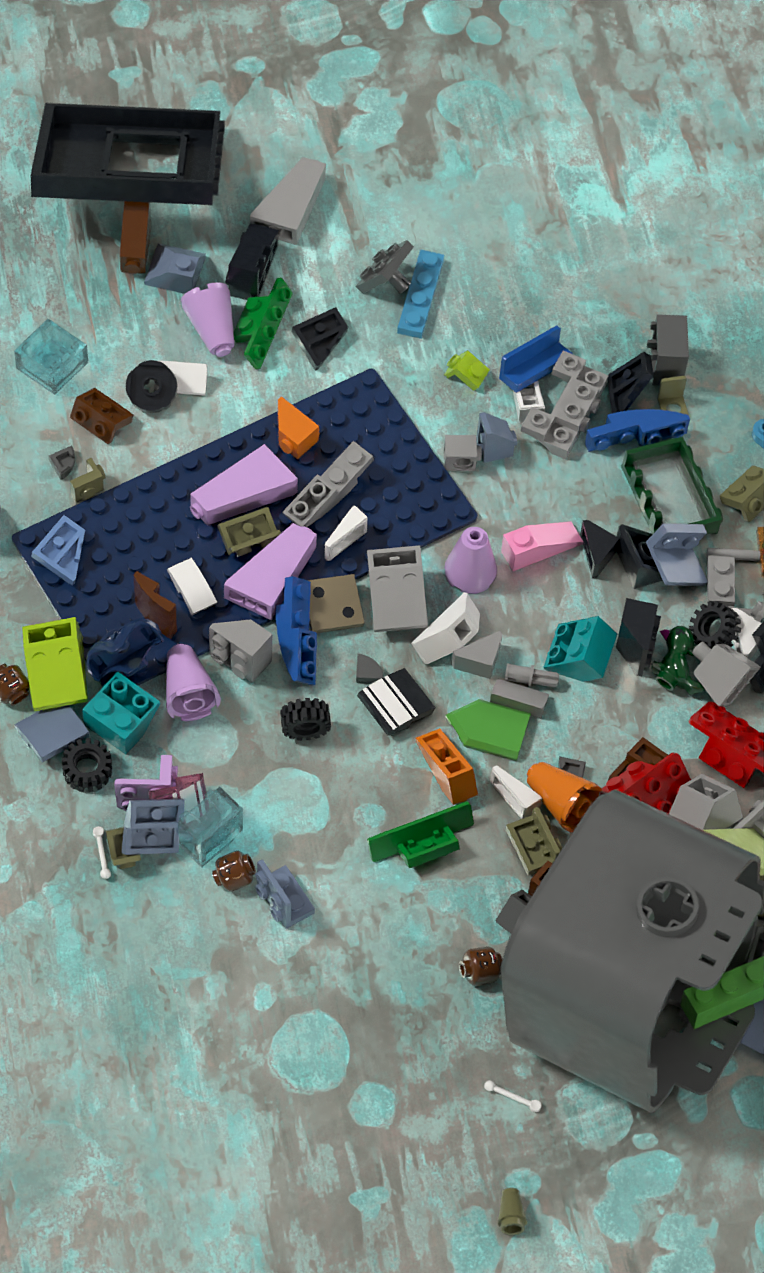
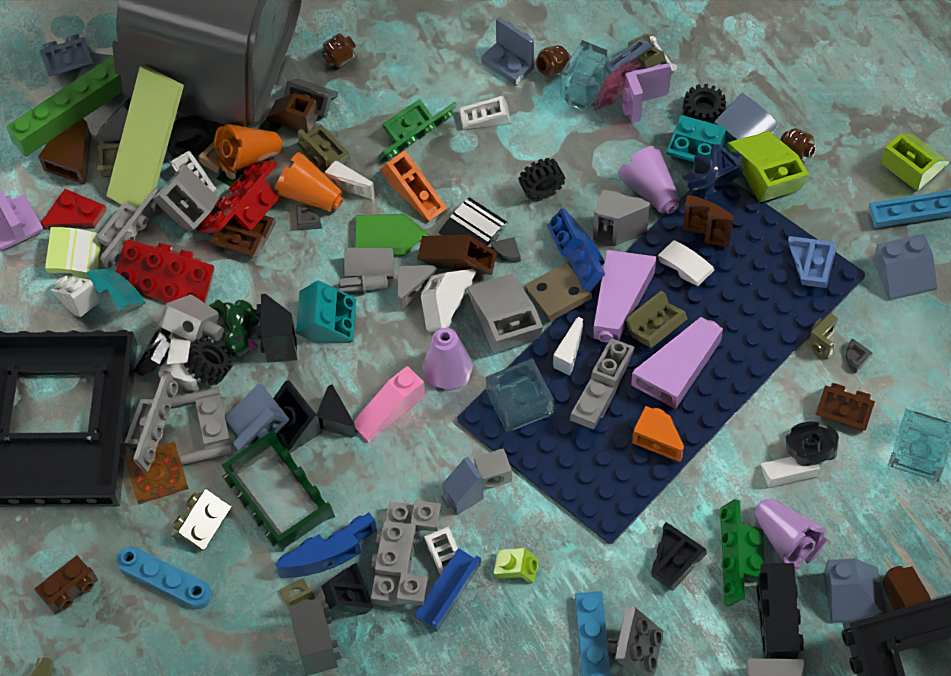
camera: 170 degrees right, 0 degrees up
none -> white sticker [167,333,191,364]
none -> reddish brown slope [417,235,497,275]
none -> white slope [459,96,511,130]
none -> clear light blue container [486,358,554,432]

